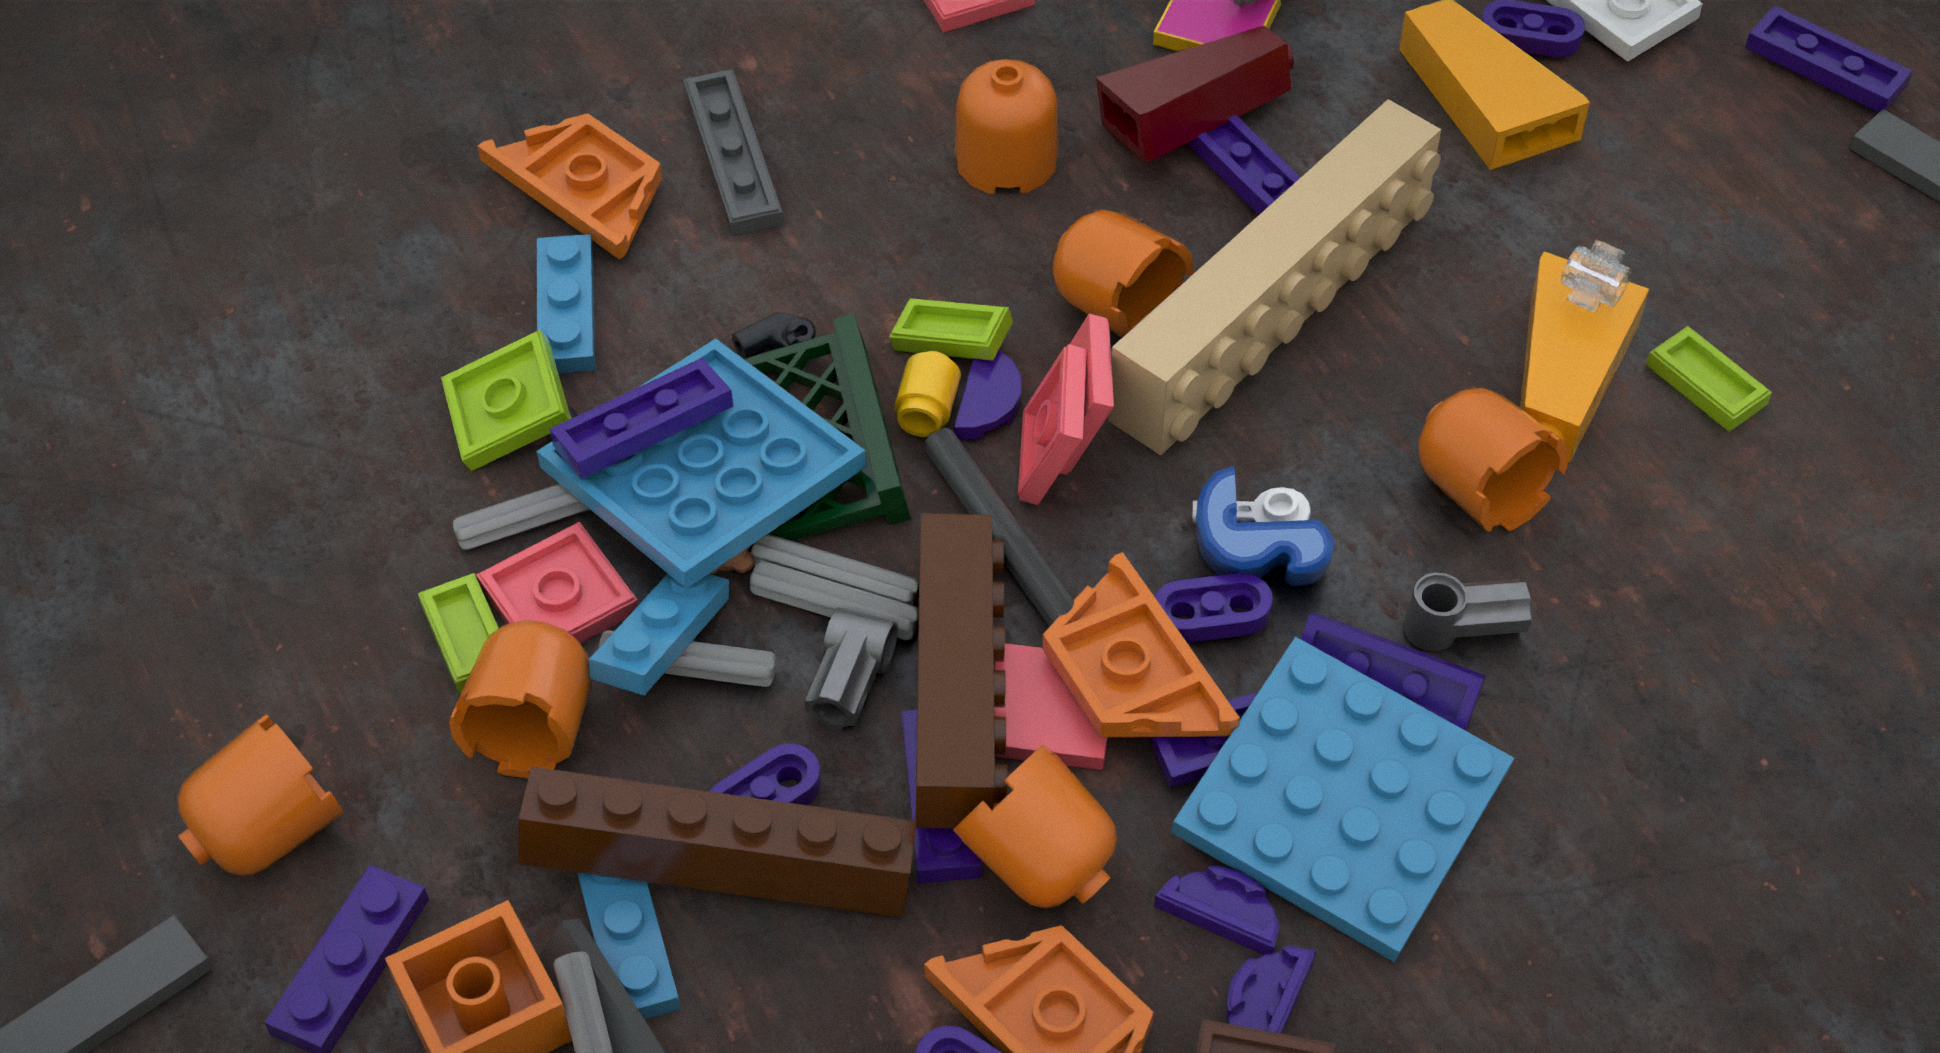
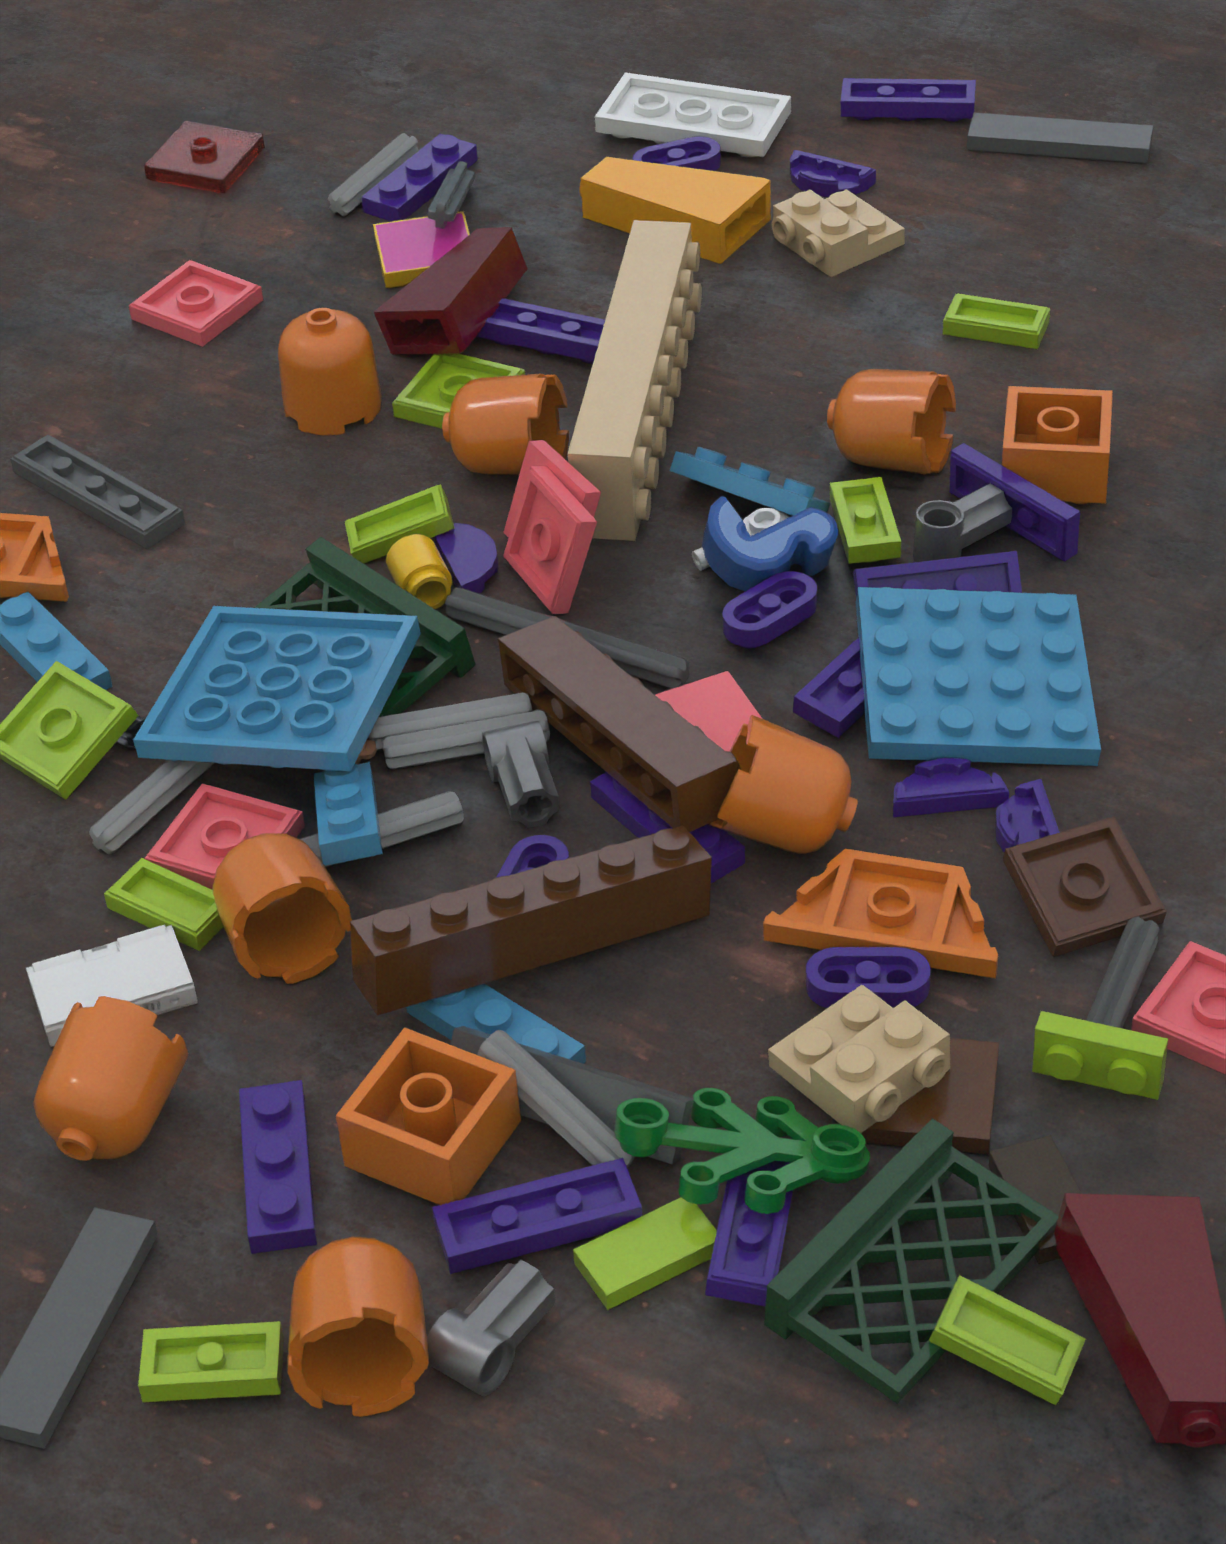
camera: 30 degrees left, 10 degrees down
dark purple plate [550,358,734,479] -> none
black arm [732,312,816,359] -> none
orange wing [1042,552,1240,737] -> none
light orange slope [1520,251,1649,463] -> none
clear gear [1560,239,1632,312] -> none
none -> white piece [26,924,198,1048]
none -> lime tile [392,354,525,429]
none -> dark azure plate [670,447,830,515]
none -> tan plate [772,189,905,277]
none -> dark purple tile [790,150,876,197]
none -> lime plate [830,477,901,564]
none -> dark purple tile [950,443,1080,562]
none -> orange brick [1002,386,1113,504]

